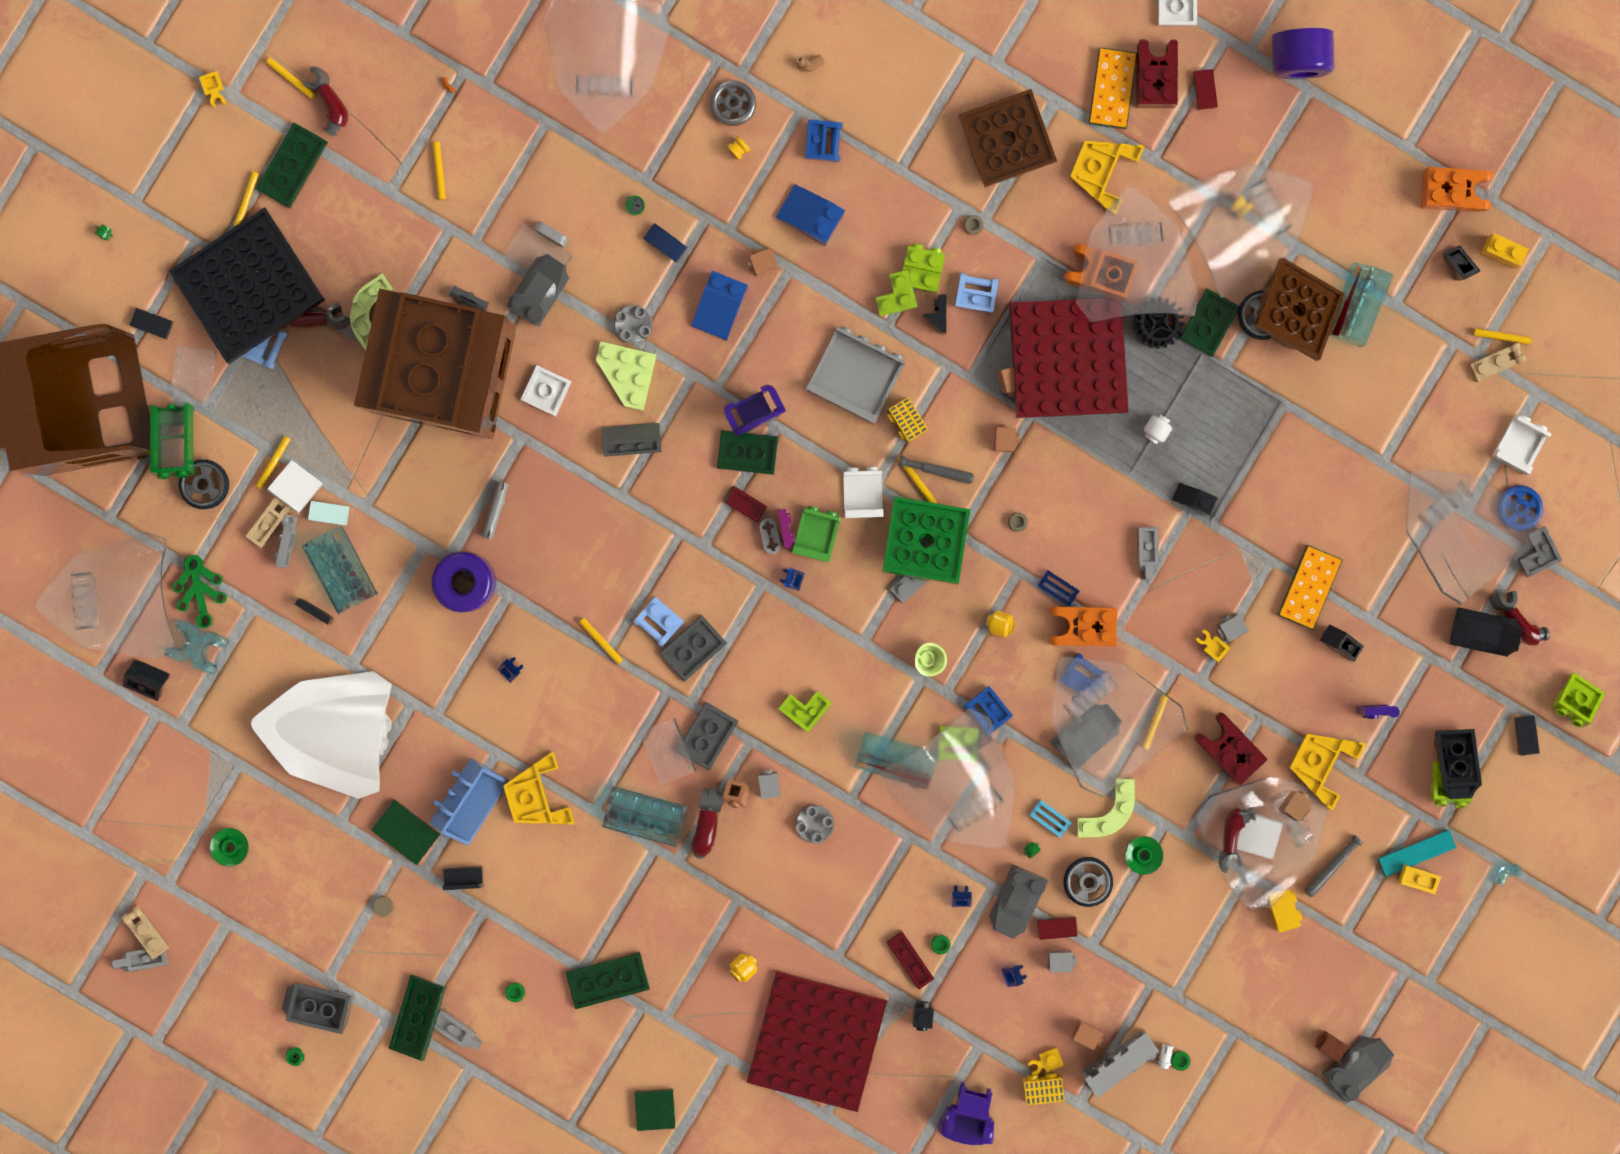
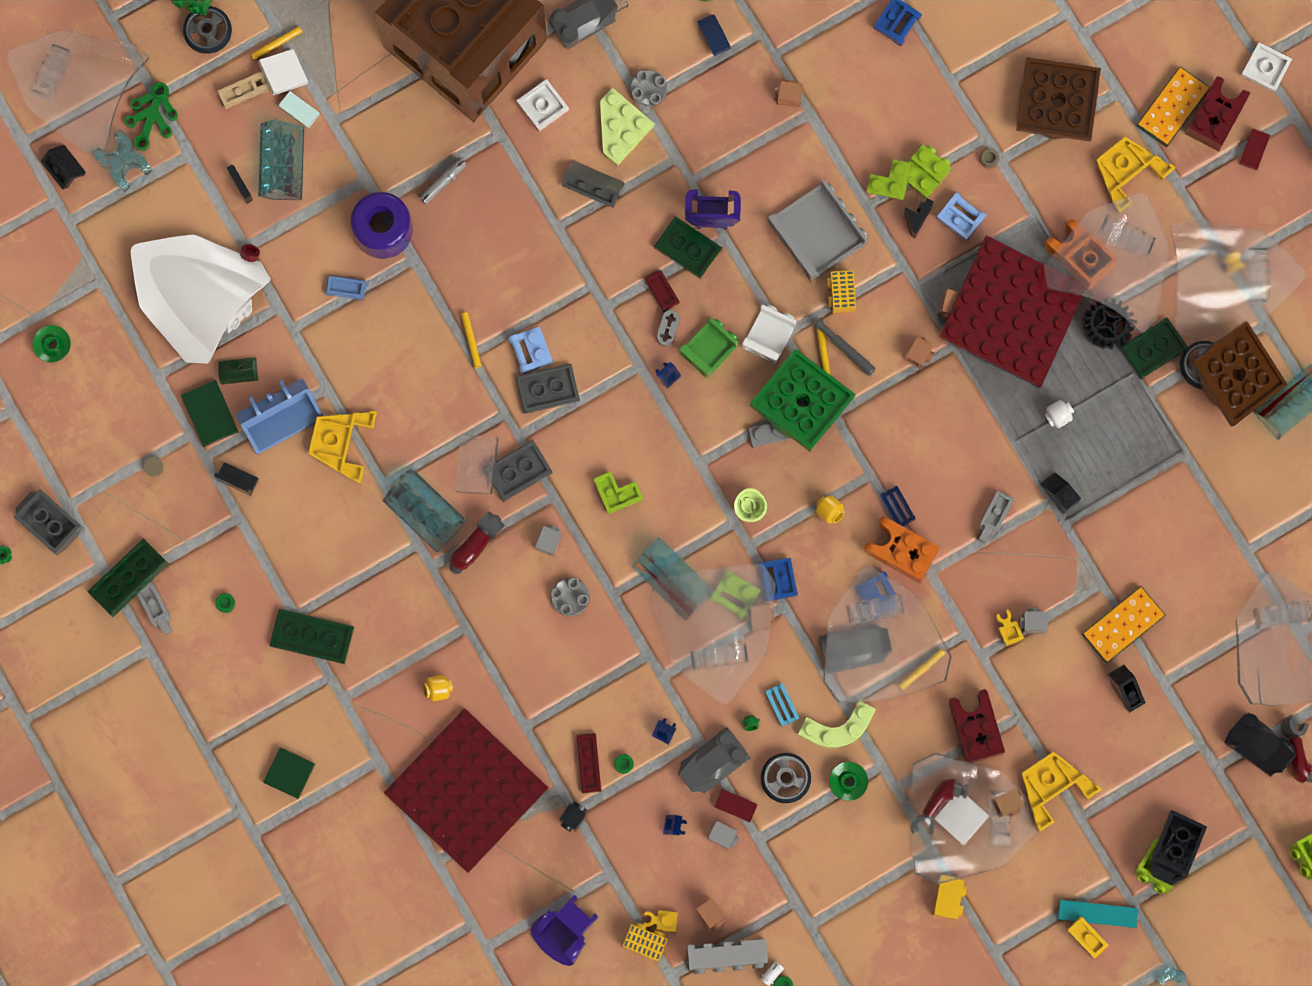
camera: 30 degrees right, 10 degrees down
light grey hinge [274,514,298,569] -> none
clear blue tile [497,657,523,683] -> none
blue slope [691,271,748,340] -> none
nougat brick [723,779,751,808] -> none
blue slope [776,184,845,246] -> none
magenta plate [778,509,795,549] -> none
dark tan tile [1008,513,1028,532] -> none
dark grey piece [1304,835,1363,897] -> none
dark purple plate [1356,704,1400,719] -> none
black tile [1514,715,1540,756] -> none
none -> clear green slope [219,358,258,385]
none -> dark red tile [240,244,260,262]
none -> medium blue tile [326,275,367,300]

